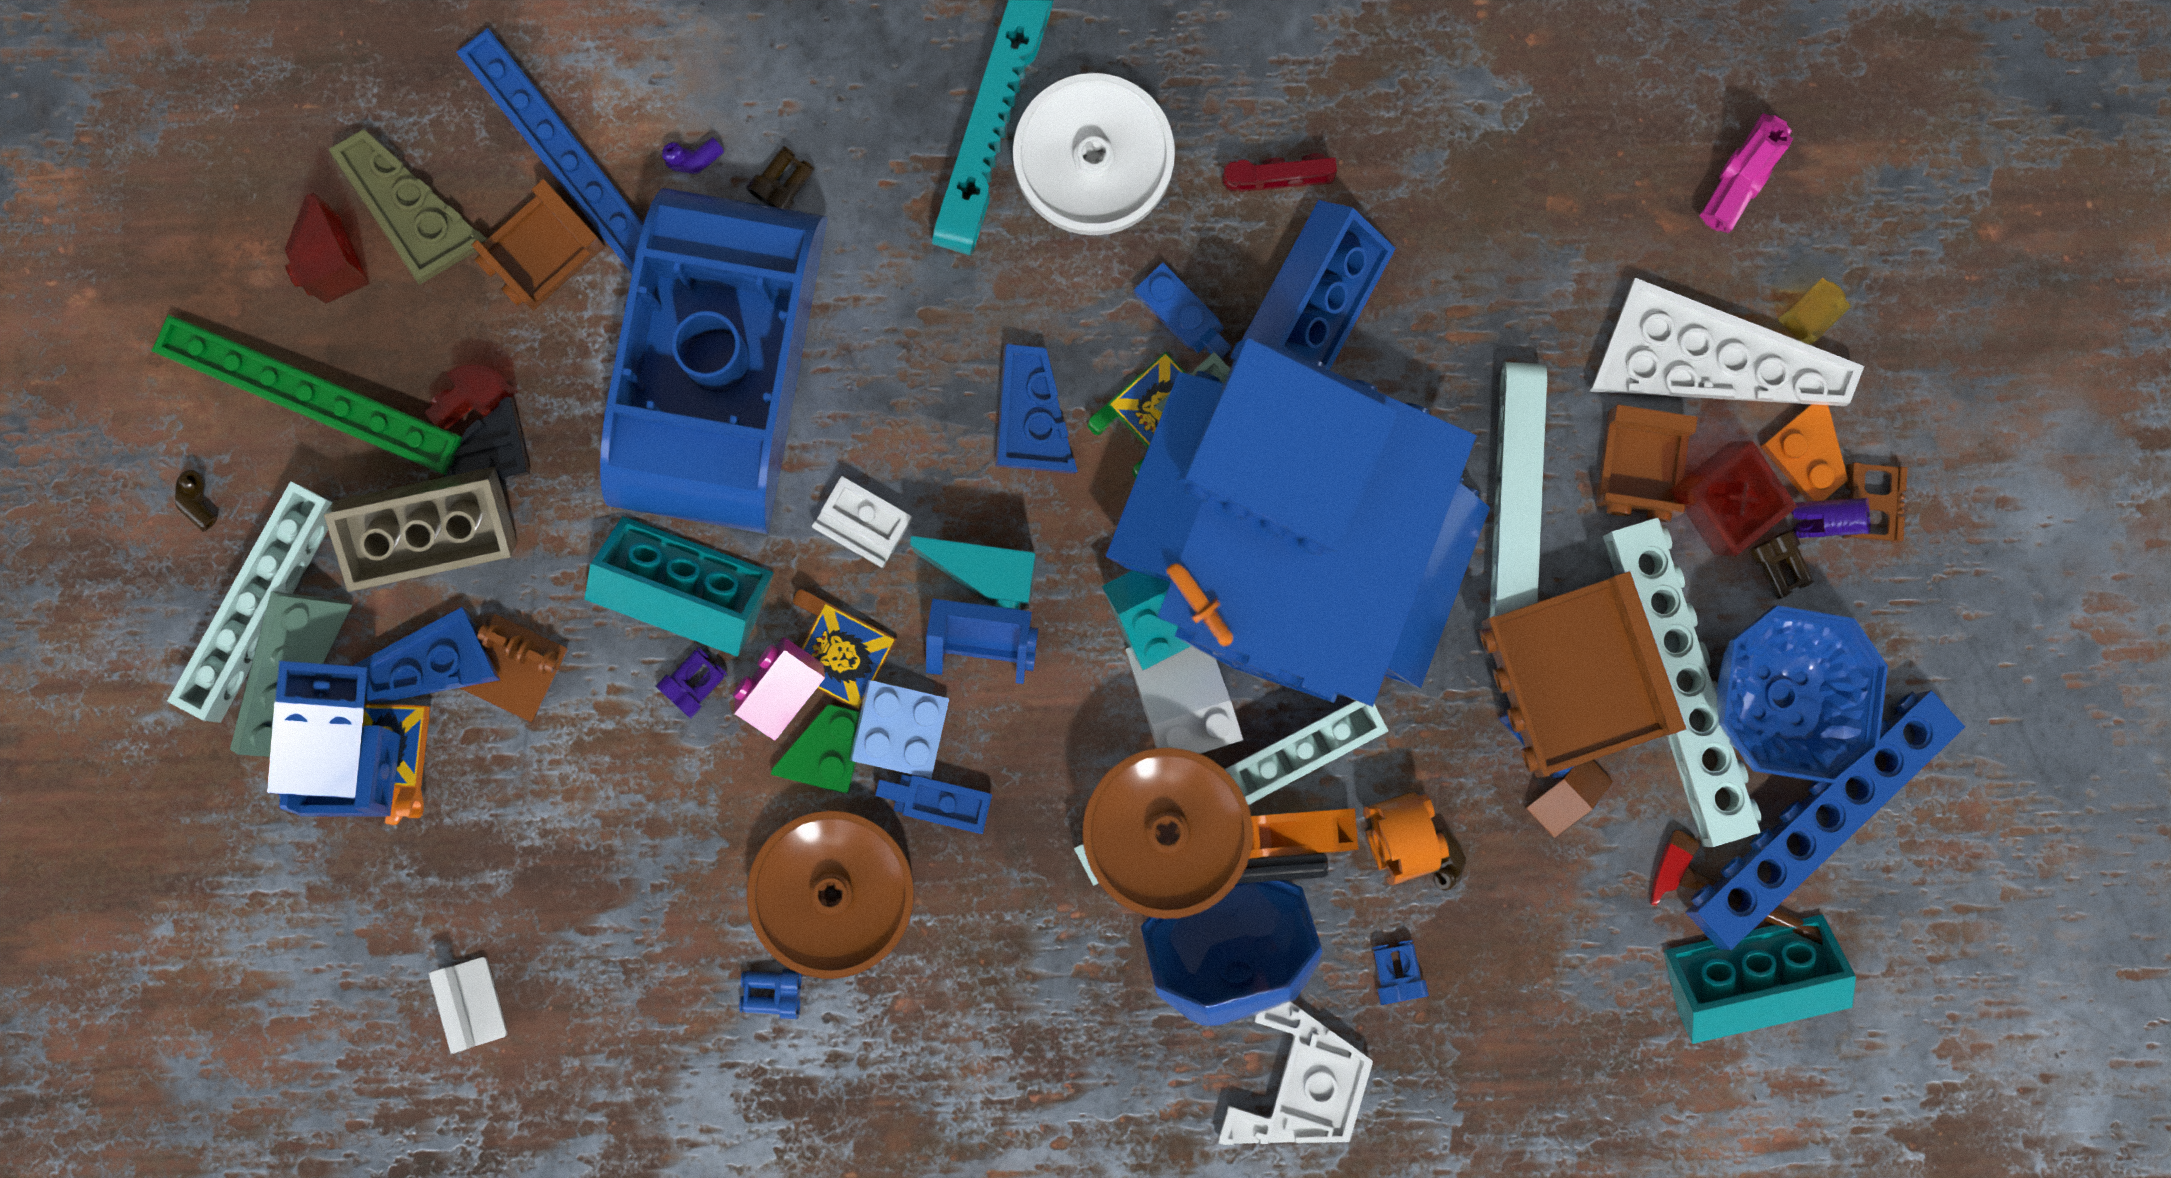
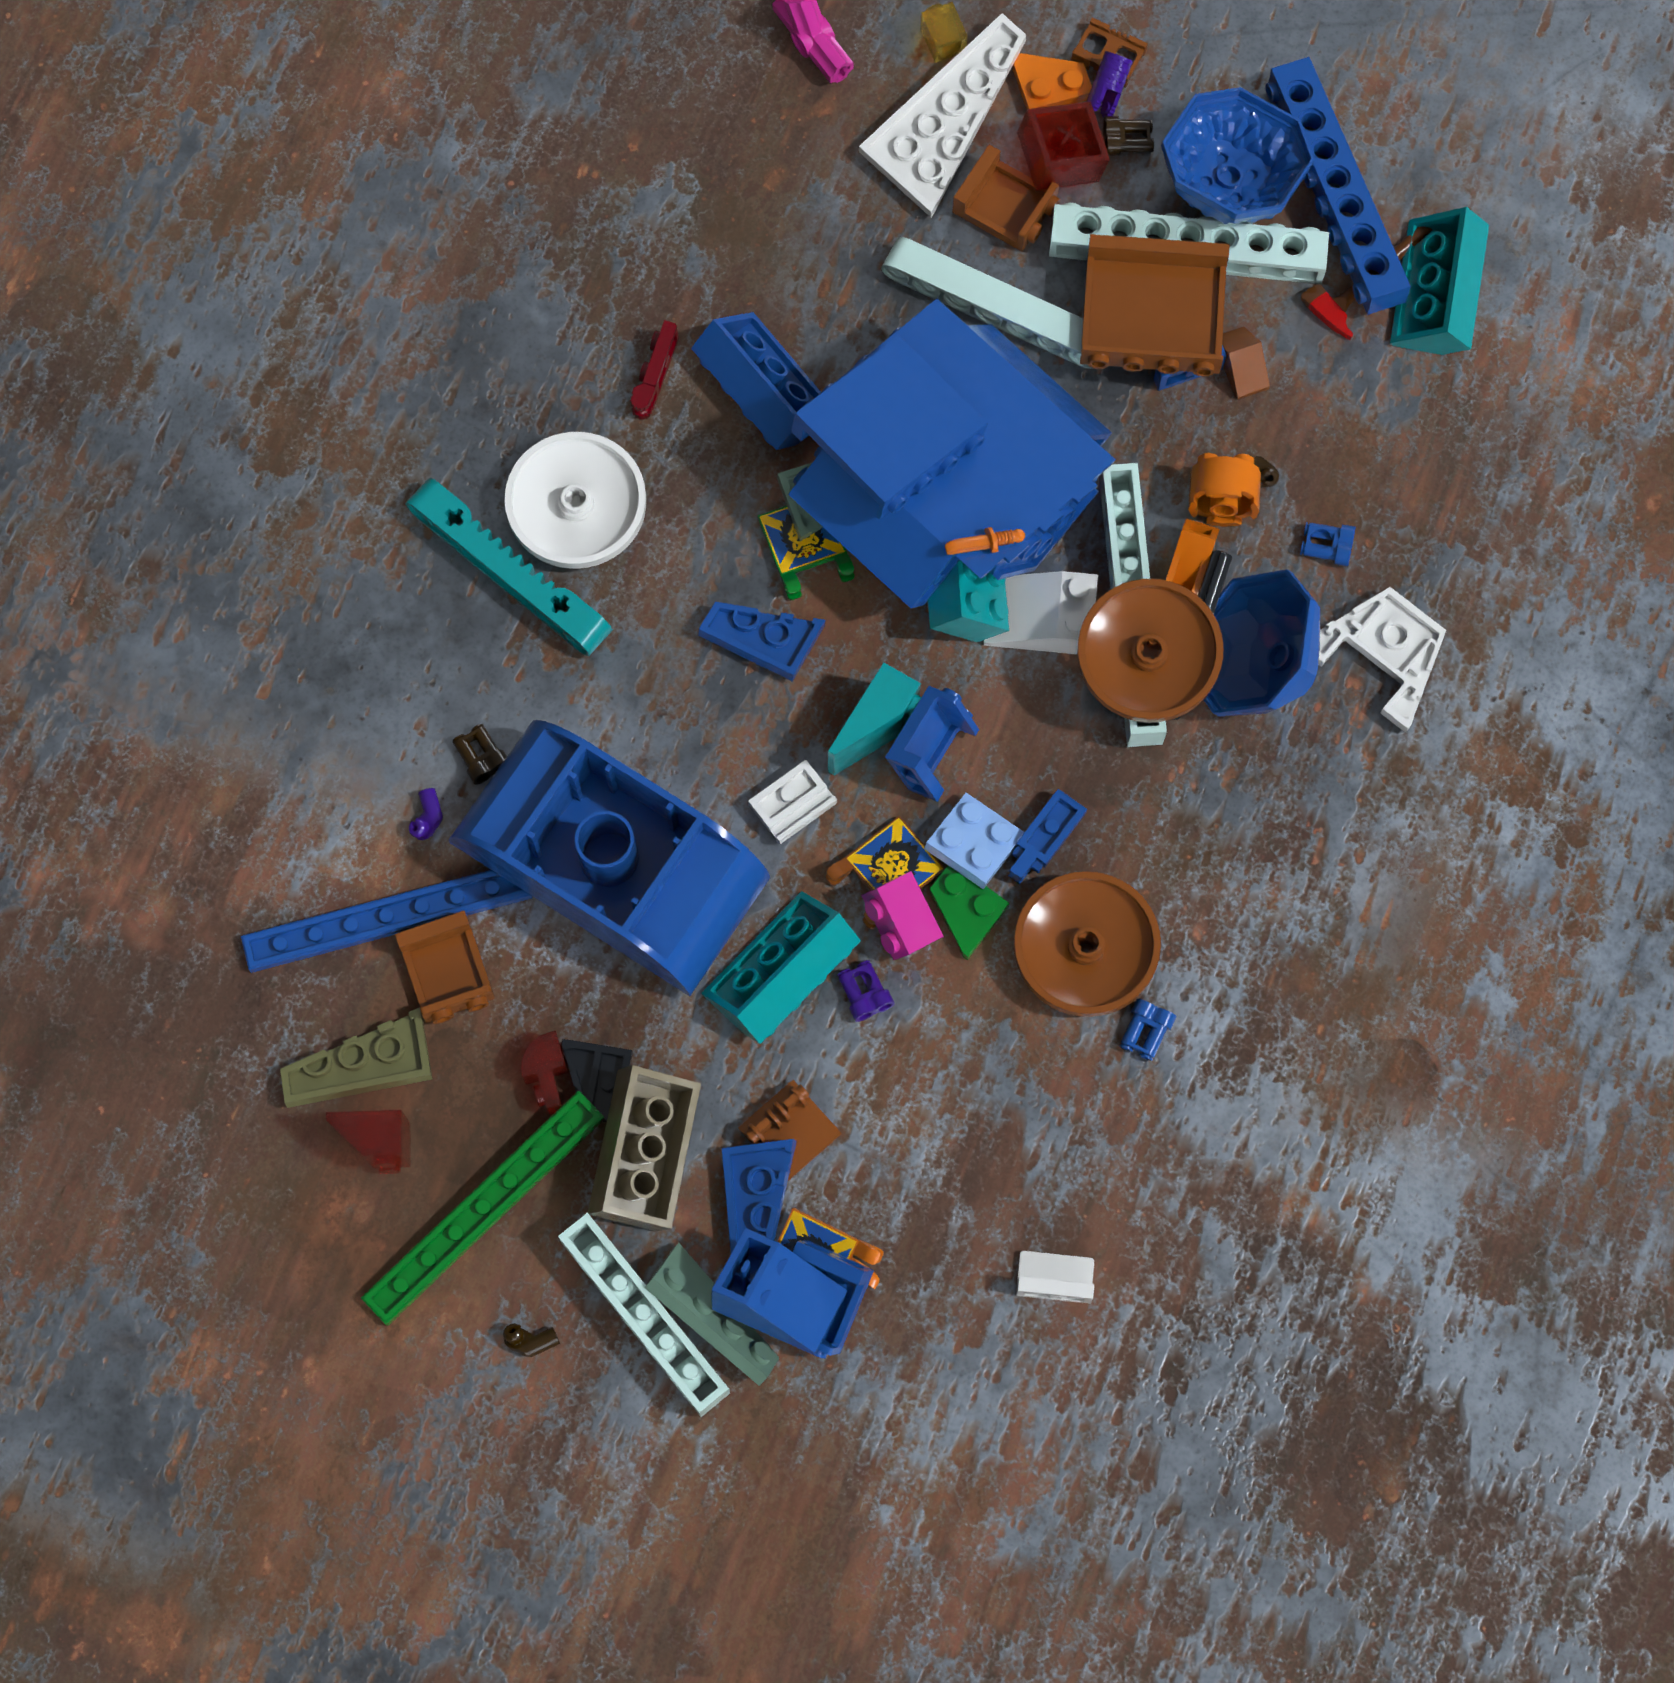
camera: 60 degrees left, 10 degrees down
blue hinge [1134,262,1232,360] -> none

